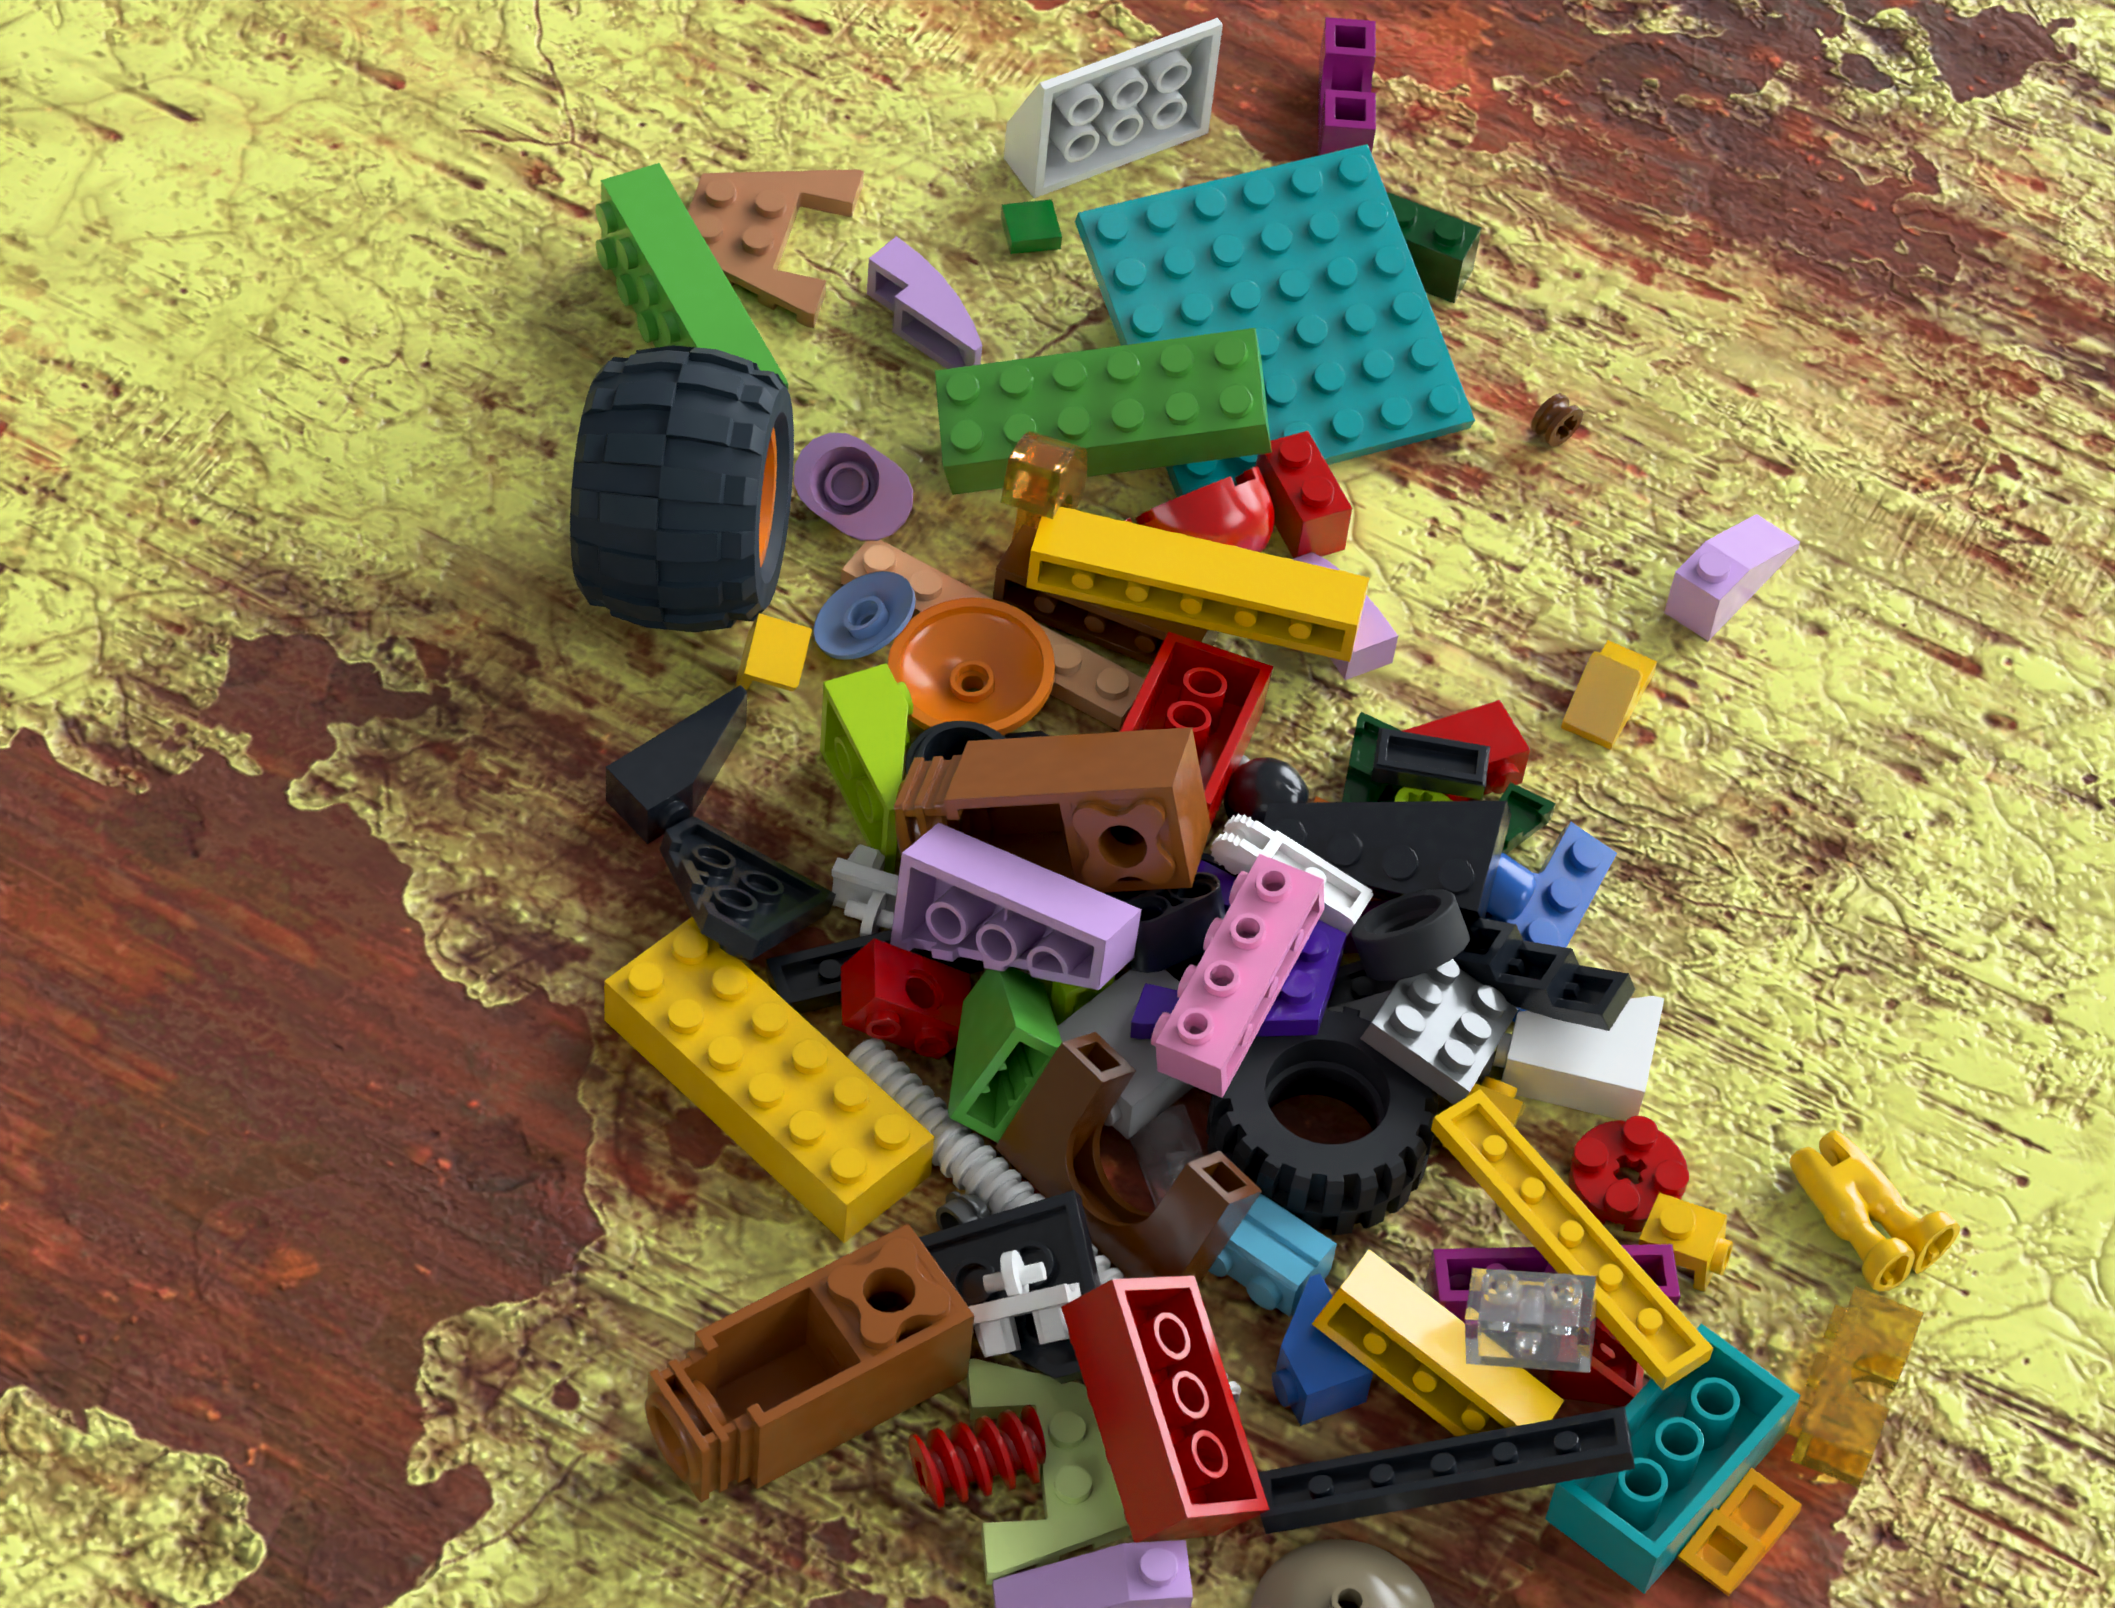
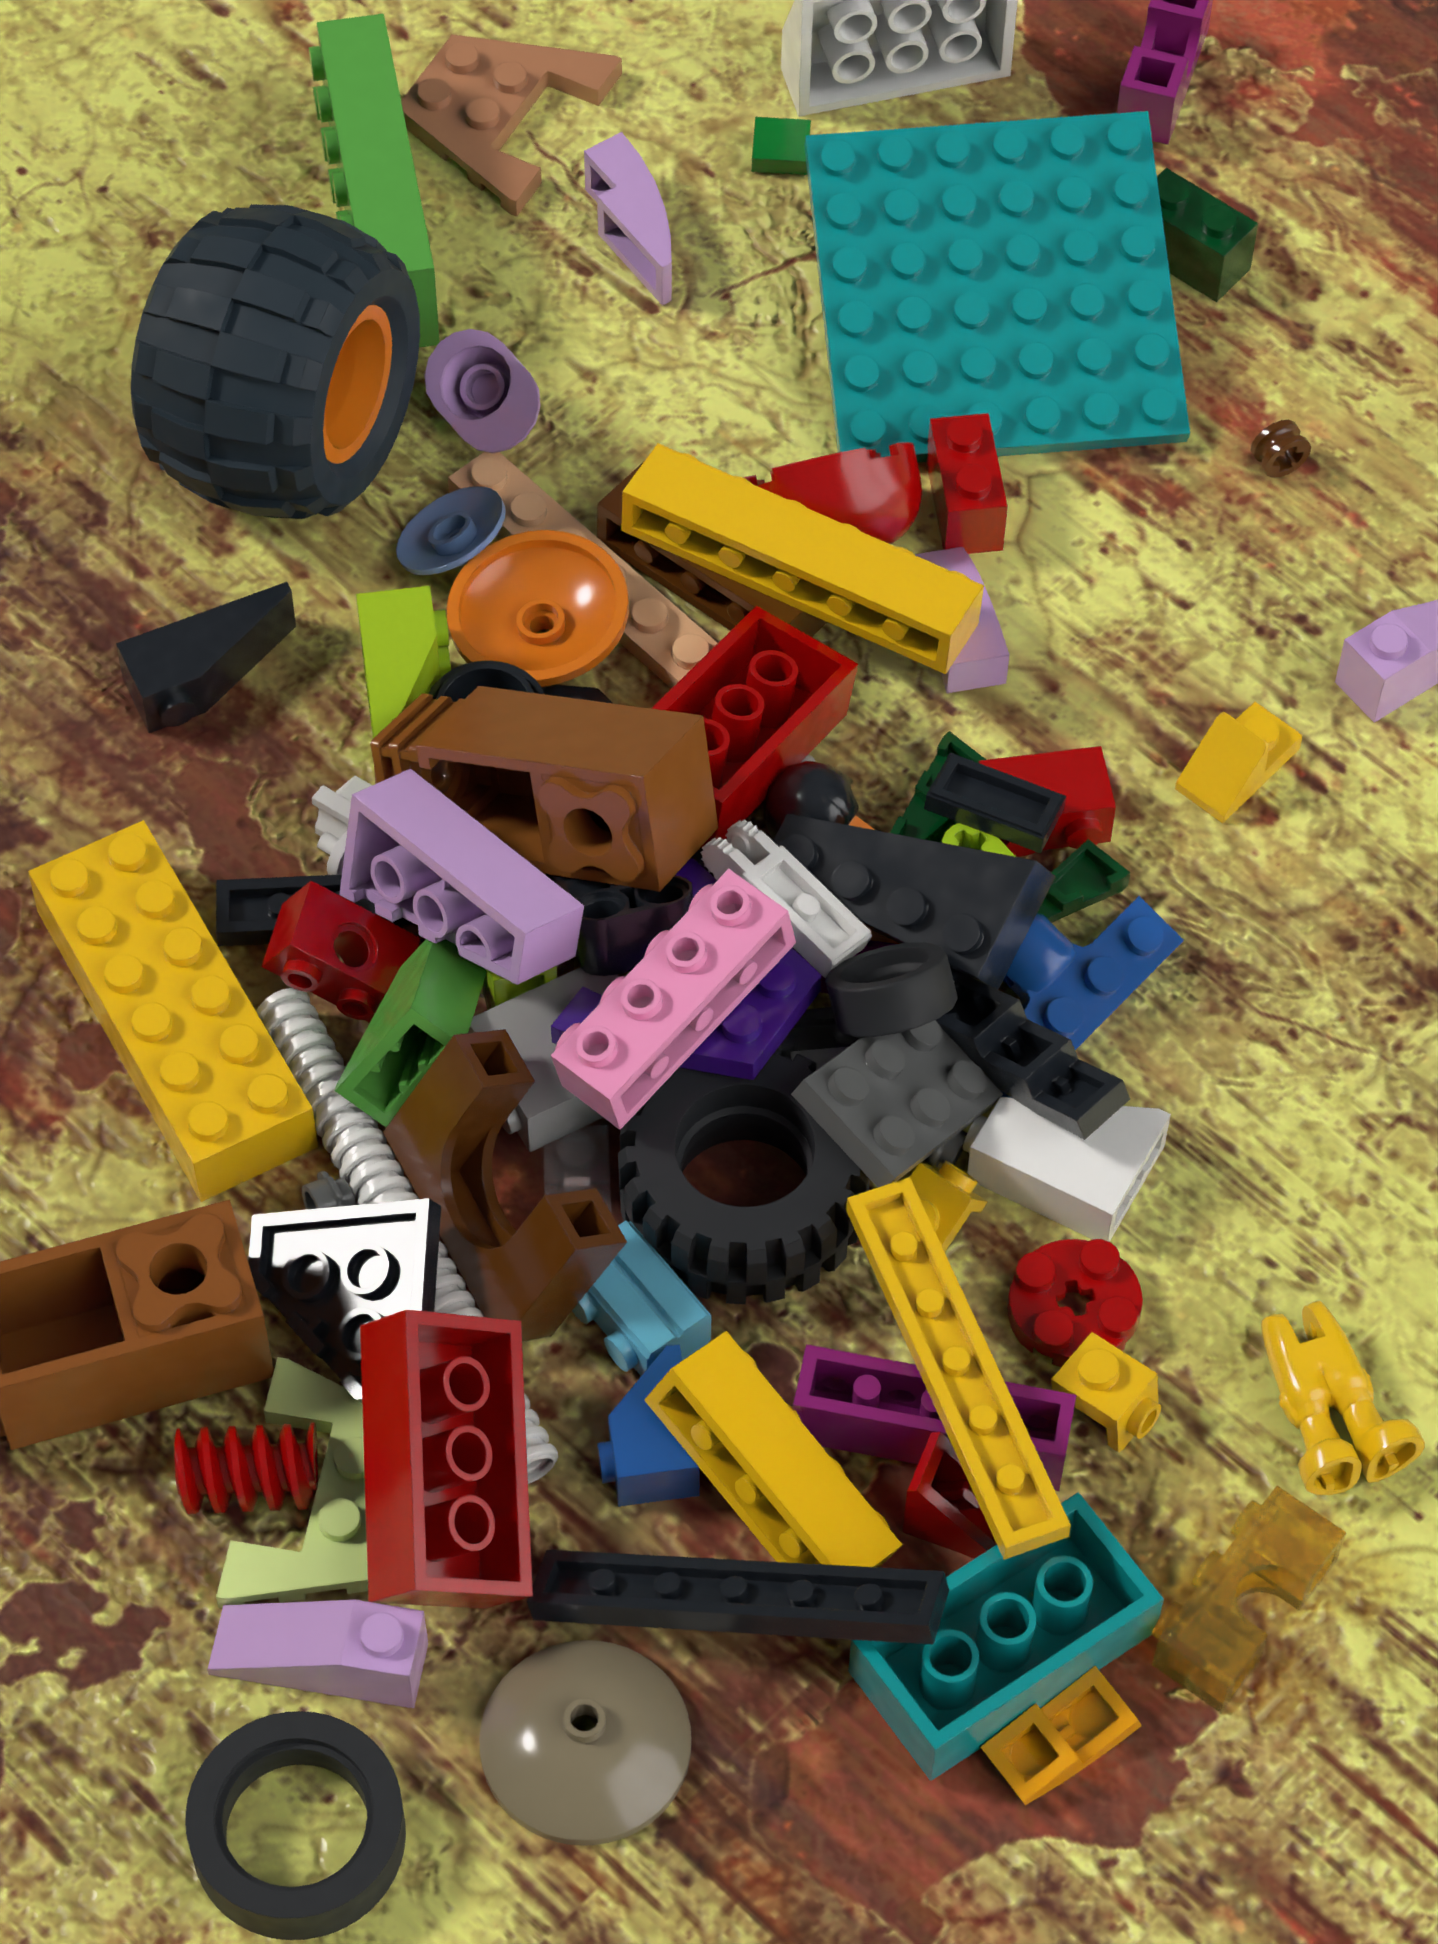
camera: 20 degrees right, 5 degrees up
black plate [659,816,836,961] -> none
yellow panel [734,613,812,691] -> none
bright green brick [935,328,1272,495] -> none
white hips [969,1250,1082,1357] -> none
clear orange arch [1000,431,1088,541] -> none
clear brick [1465,1268,1596,1373] -> none

